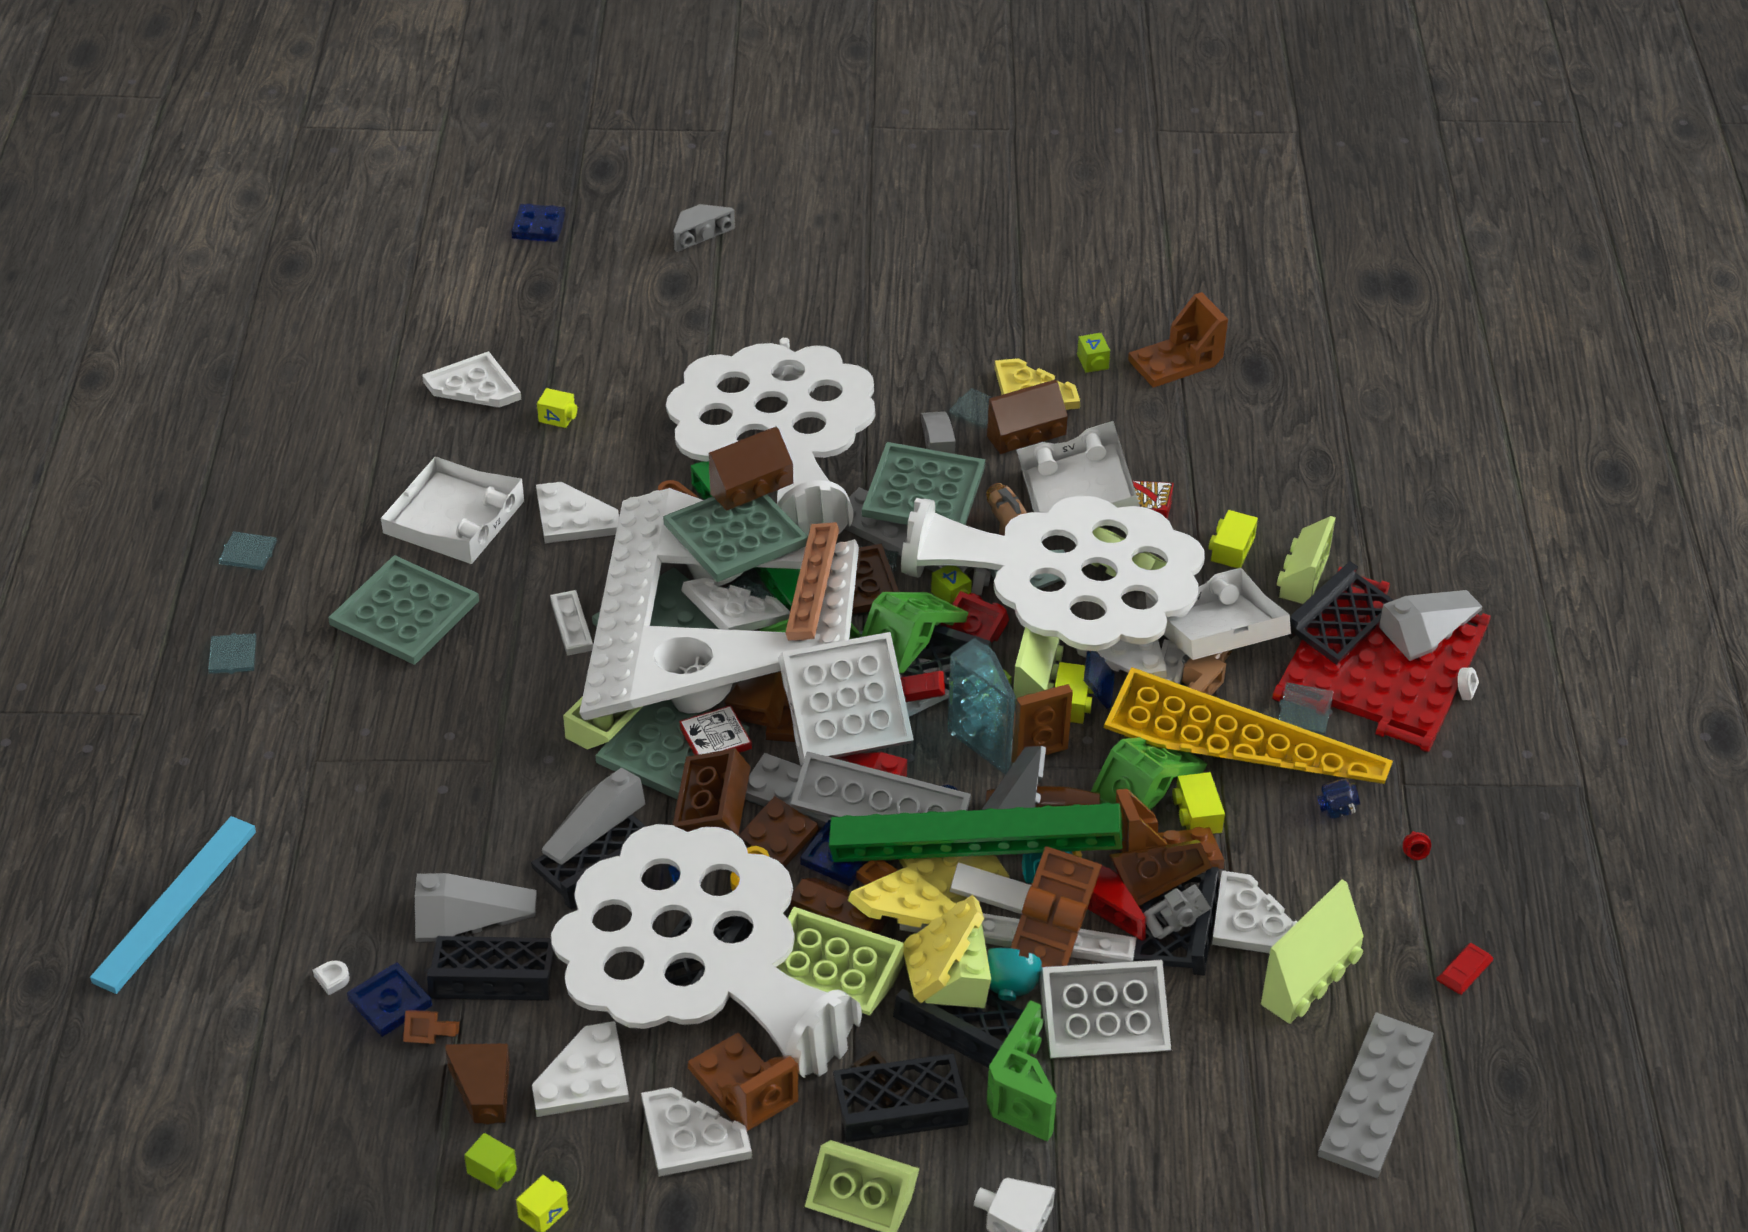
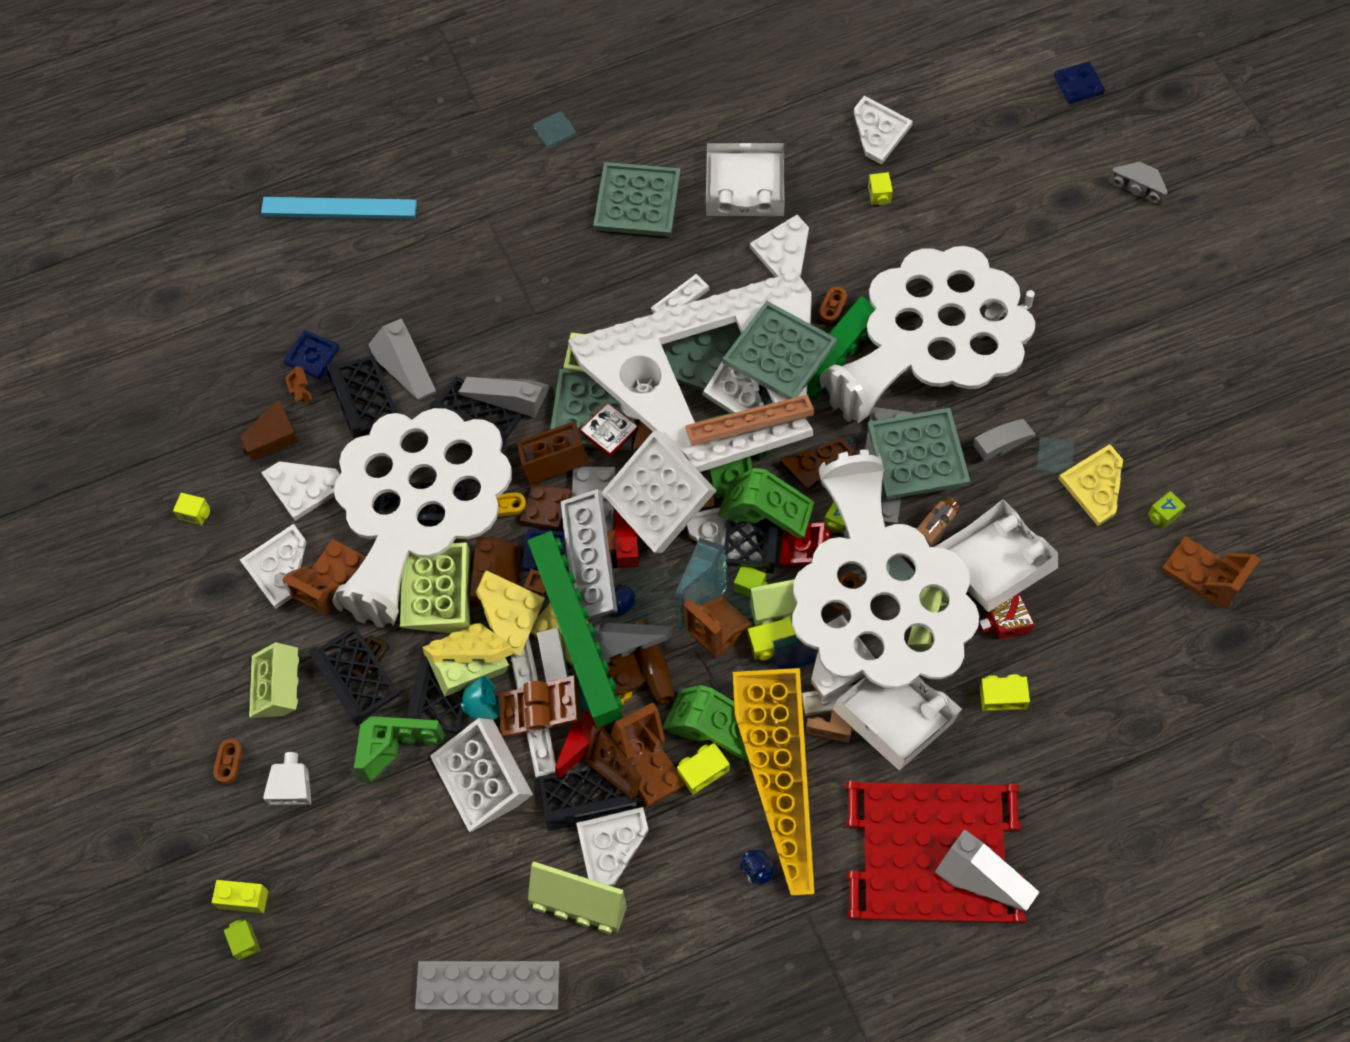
camera: 70 degrees right, 20 degrees up
clear light blue piece [219,531,277,570] -> none
white tile [313,961,349,995] -> none
lime brick [464,1133,517,1190] -> none
reddish brown slope [709,426,794,511] -> none
red tile [900,671,945,702] -> none
reddish brown slope [987,379,1068,454] -> none
light grey piece [1144,884,1211,939] -> none
yellowish green slope [1277,516,1336,604] -> none
clear light blue piece [1279,682,1334,734] -> none
black fence [1286,561,1393,665] -> none
red plate [1402,831,1432,860] -> none
red tile [1436,943,1494,995] -> none
white tile [1458,668,1479,700] -> none

